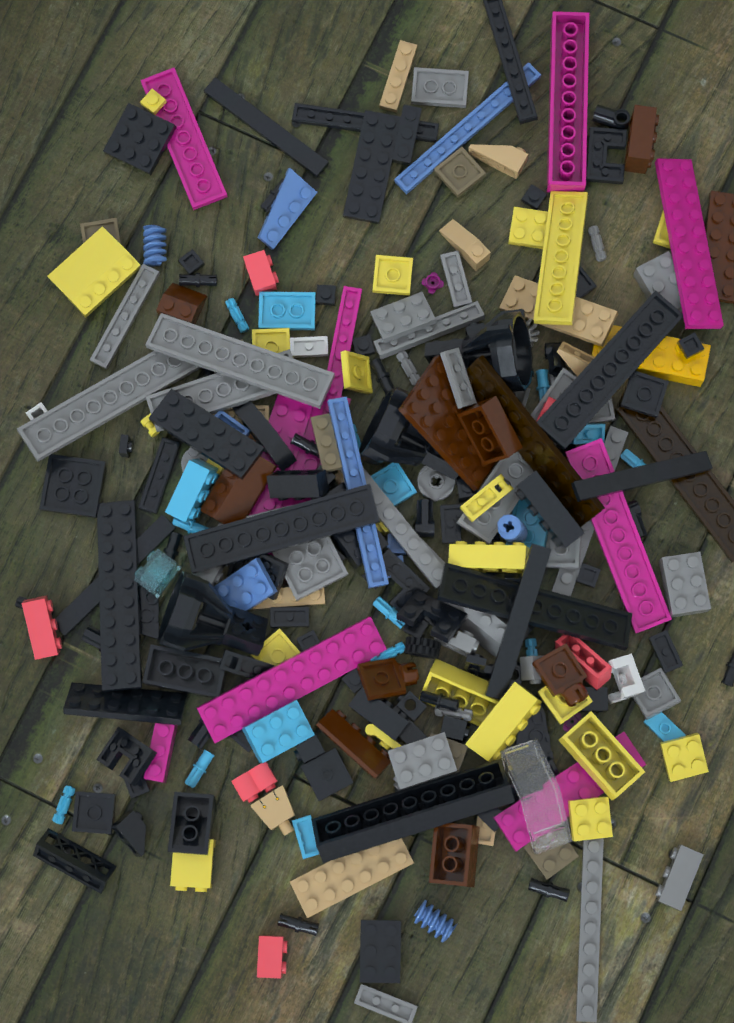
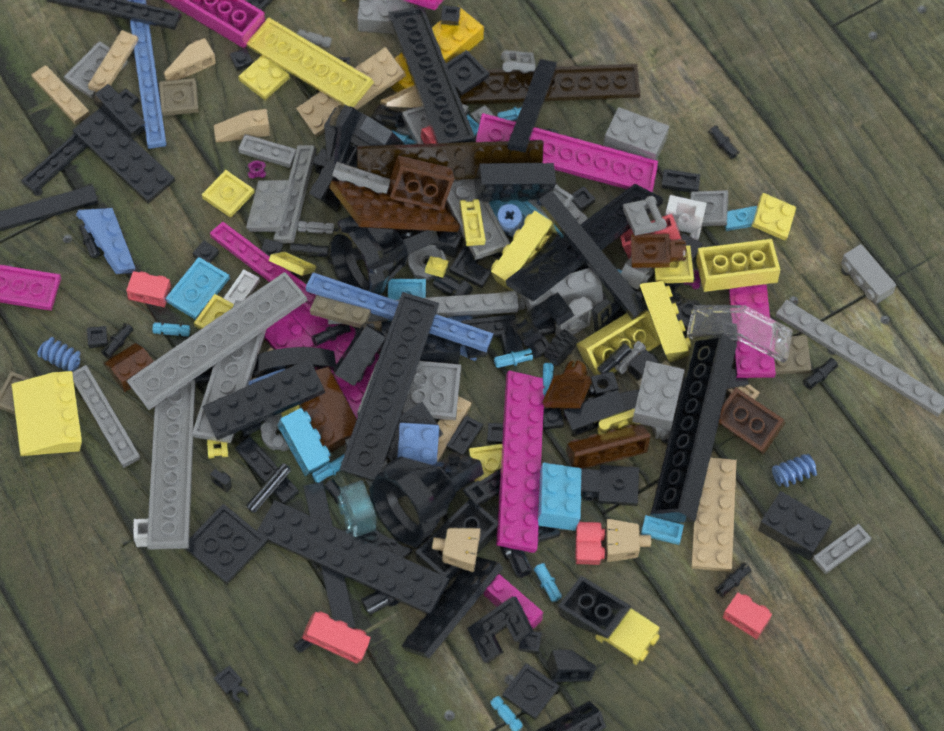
camera: 65 degrees left, 15 degrees down
light yellow plate [568,796,613,841] -> none
none -> tan plate [88,31,139,92]
none -> black axle [246,463,291,513]
none -> light yellow plate [425,256,449,278]
none -> tan torso [432,528,480,572]
none -> light grey plate [501,50,536,73]
none -> light grey plate [623,196,667,236]

